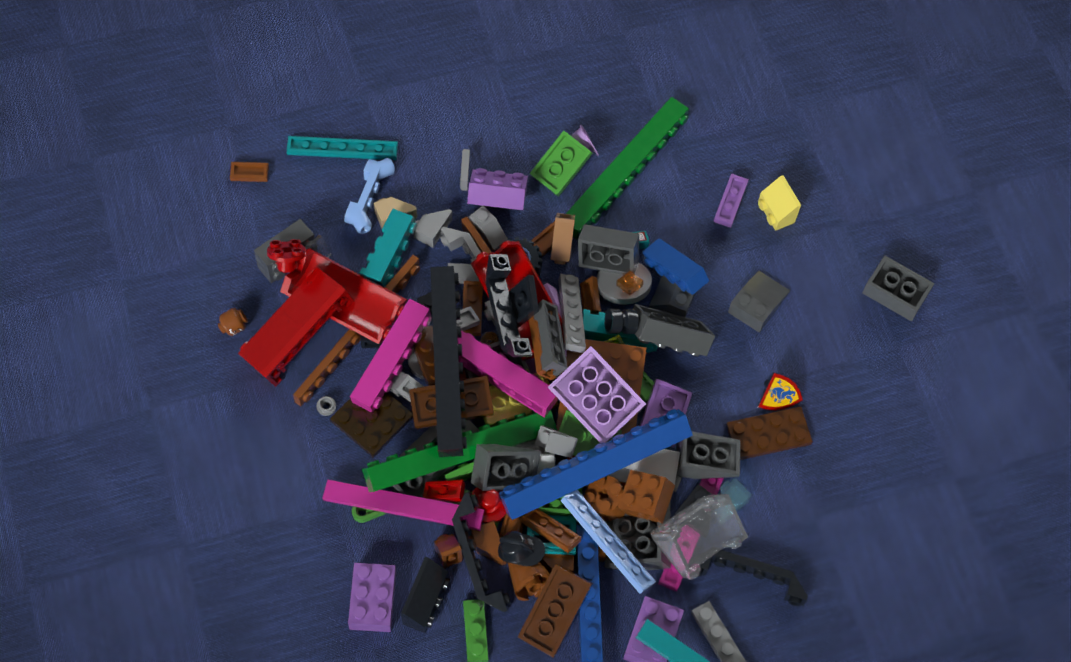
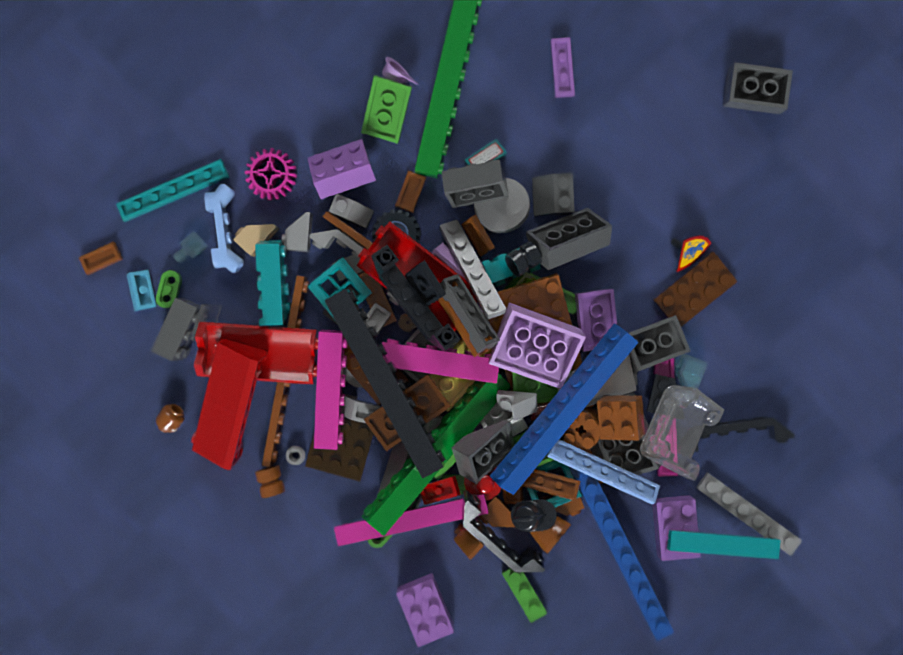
camera: 20 degrees left, 25 degrees up
red plate [267,239,306,273] -> none
black slope [401,557,451,633] -> none
light grey tile [460,149,470,191] -> none
reddish brown plate [518,564,593,658] -> none
medium nougat slope [551,213,575,264] -> none
clear orange plate [616,271,644,295] -> none
blue brick [643,238,709,295] -> none
dark grey slope [728,271,790,333] -> none
light yellow slope [758,175,801,231] -> none
none -> medium azure slope [127,270,157,311]
none -> bright green plate [156,270,182,308]
none -> clear light blue plate [173,231,208,263]
none -> dark pink gear [245,148,297,200]
none -> dark orange wheel [255,465,286,498]
none -> teal piece [307,257,372,320]

